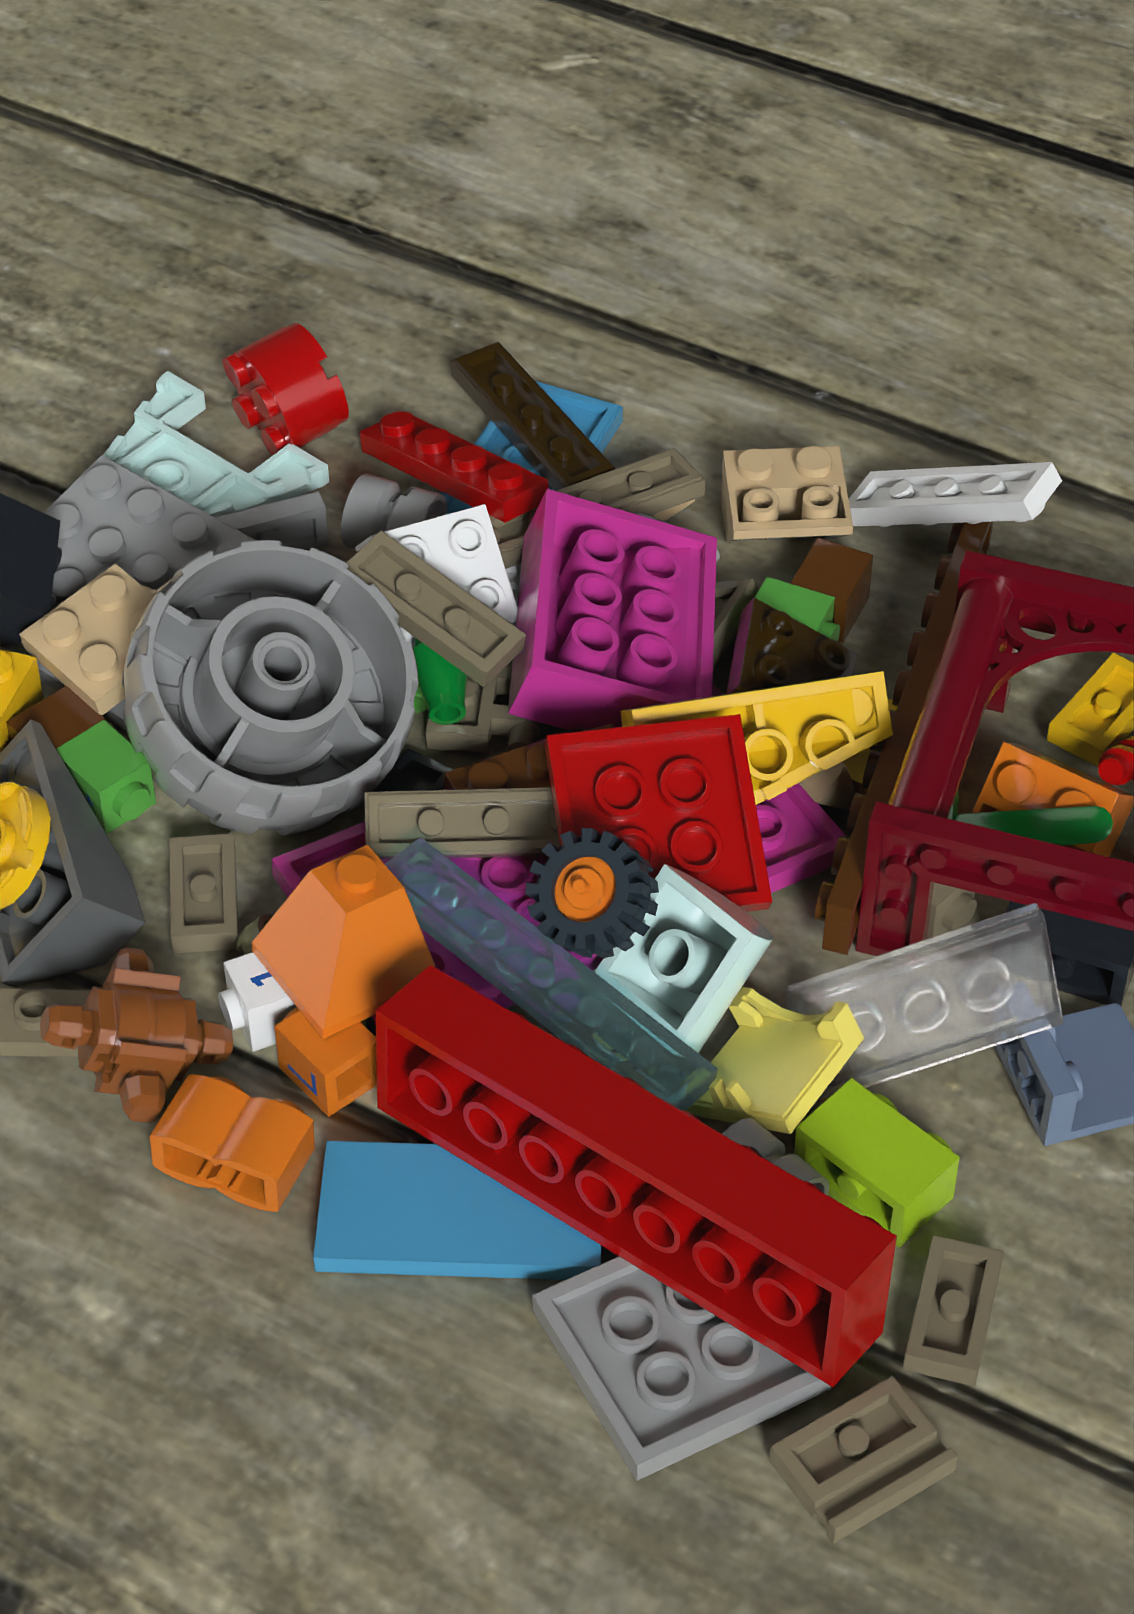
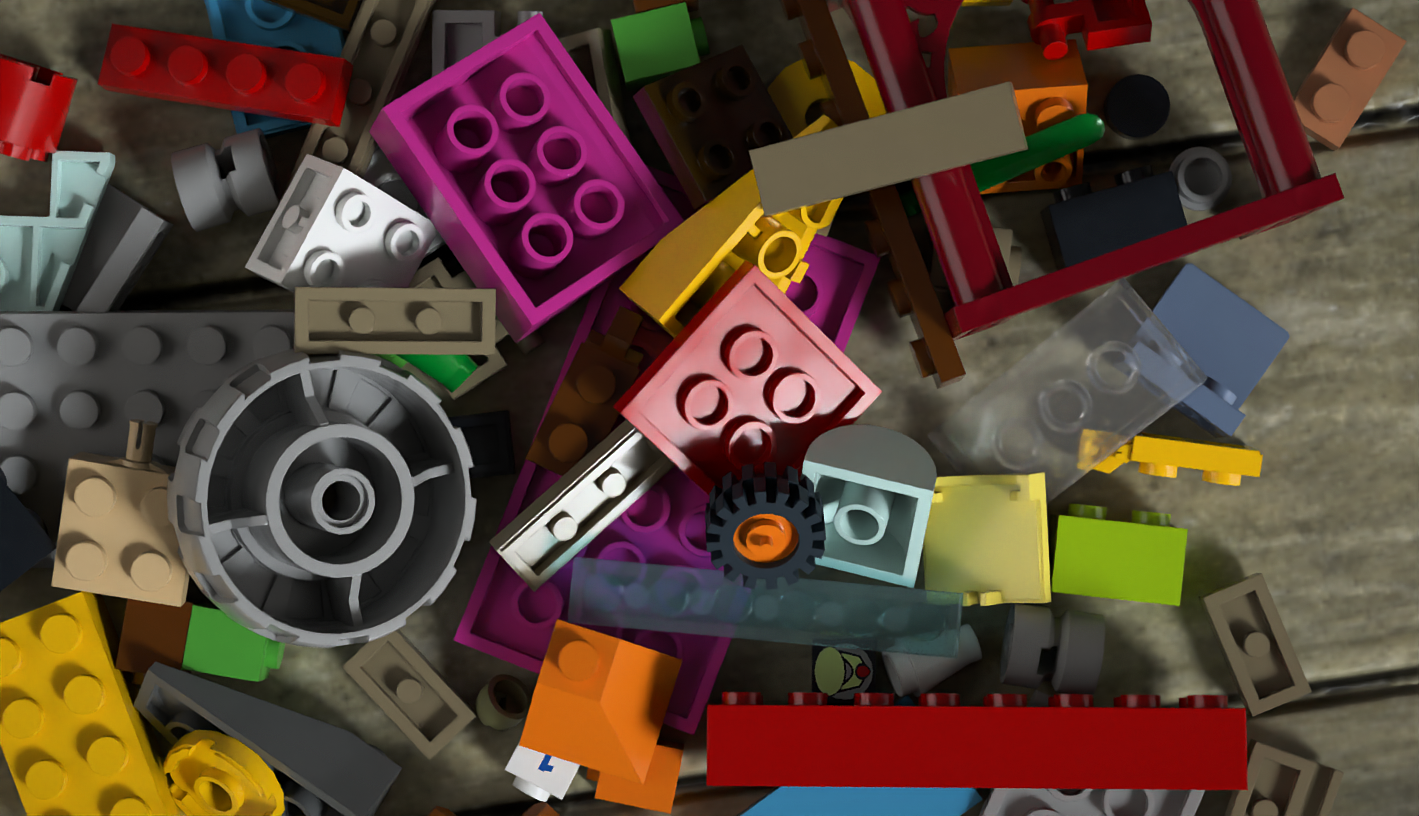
camera: 40 degrees left, 40 degrees up
none -> dark tan tile [749,81,1028,216]
none -> yellow hinge [1077,426,1263,486]

